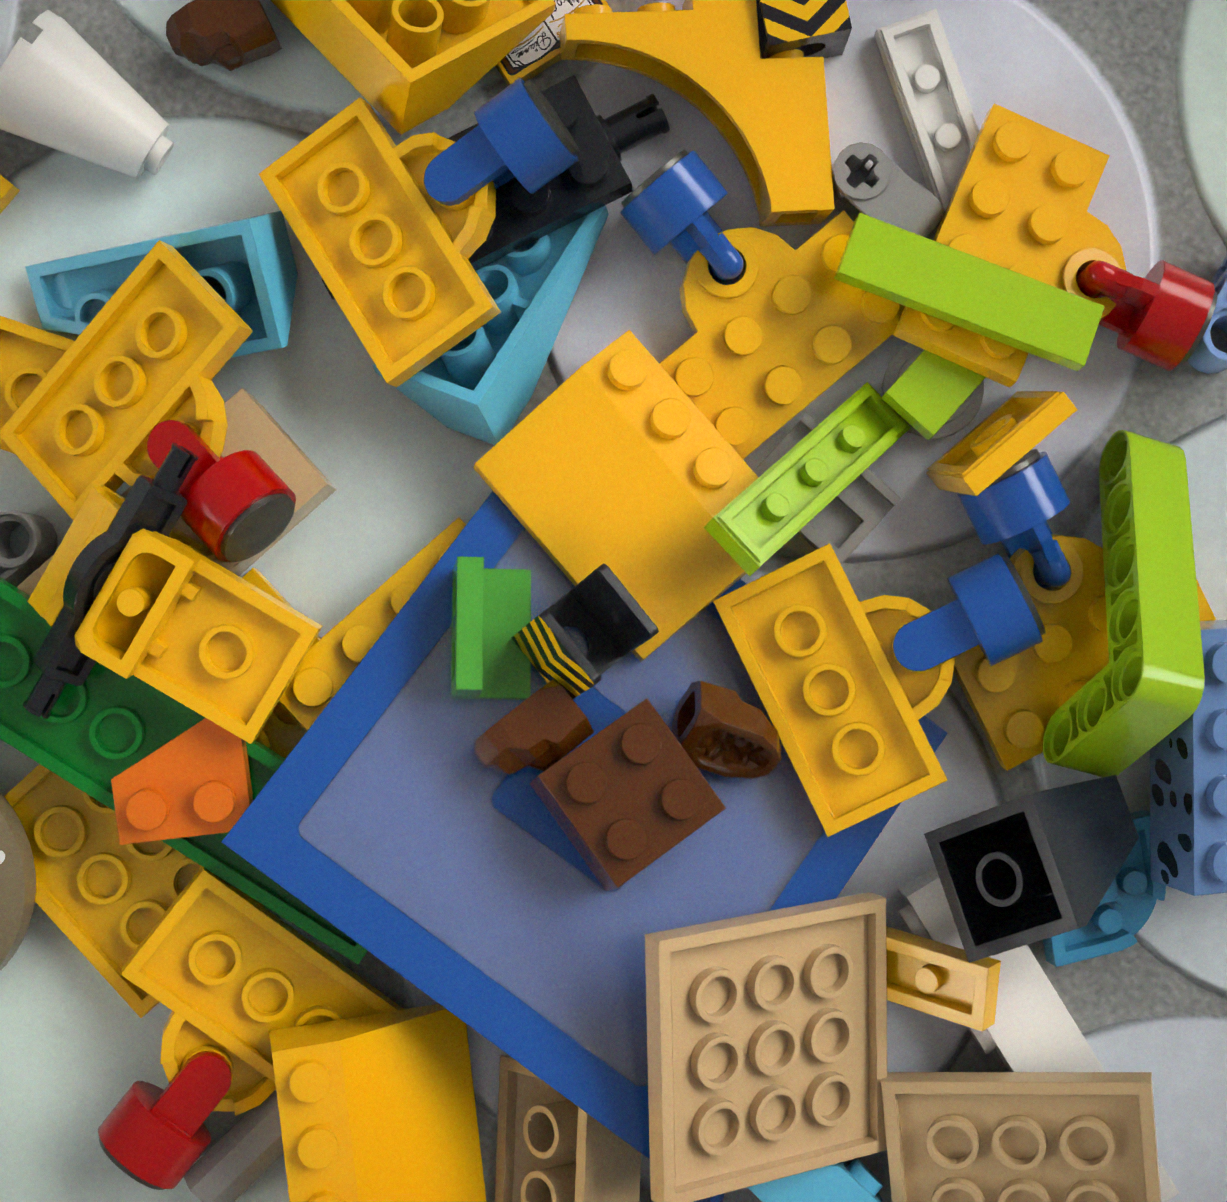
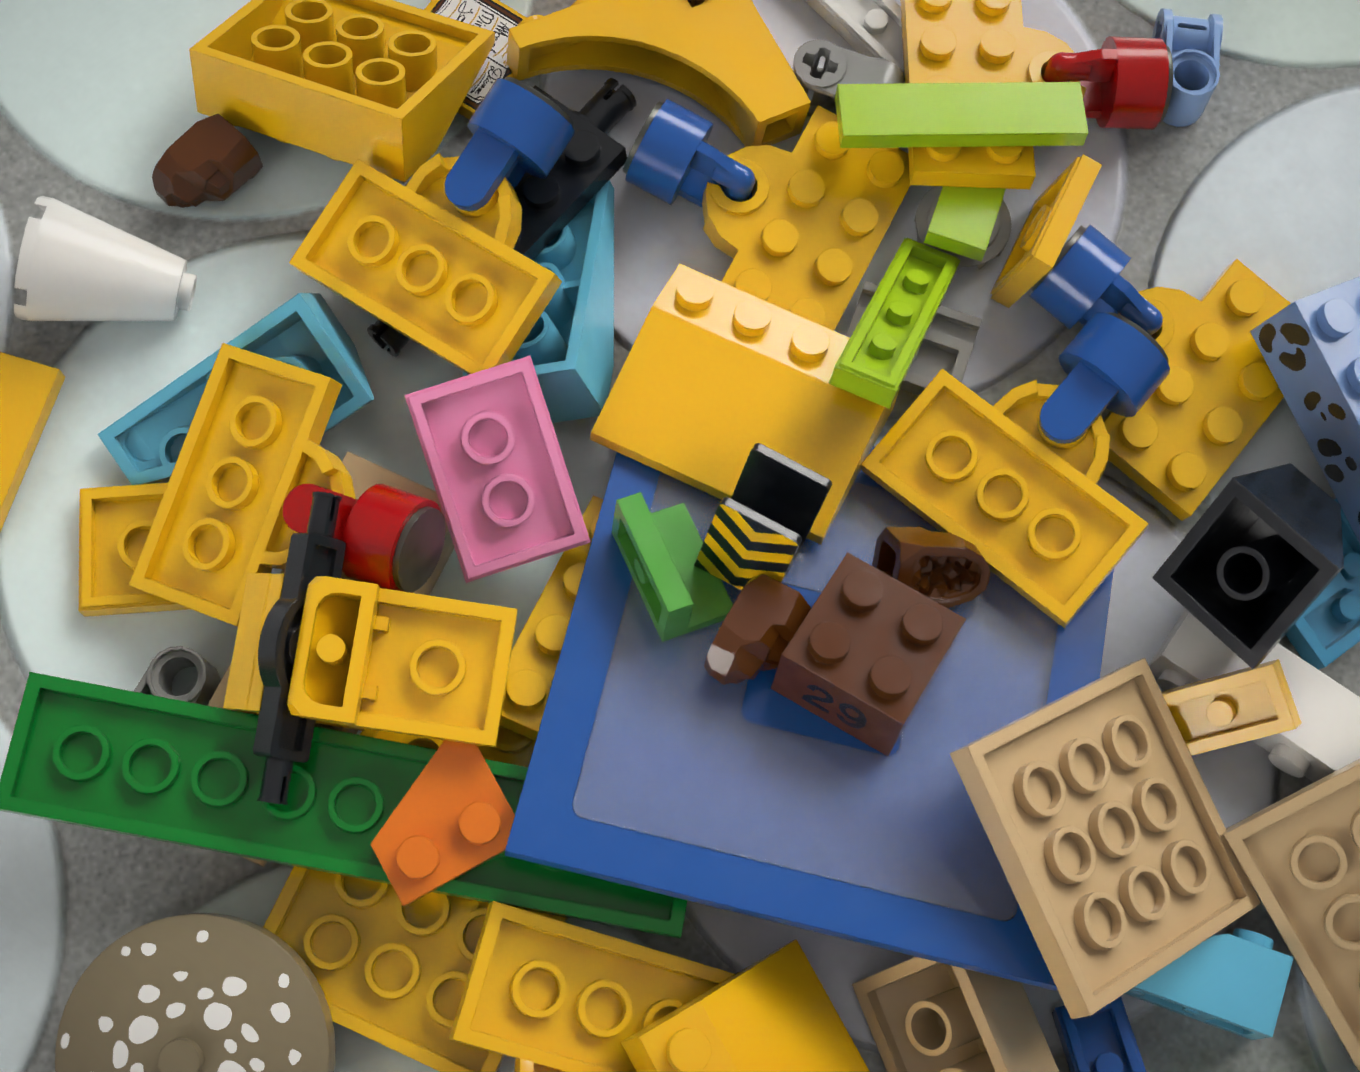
camera: 30 degrees left, 15 degrees down
lime beam [1043,430,1205,777] -> none
none -> bright pink tile [404,355,591,583]

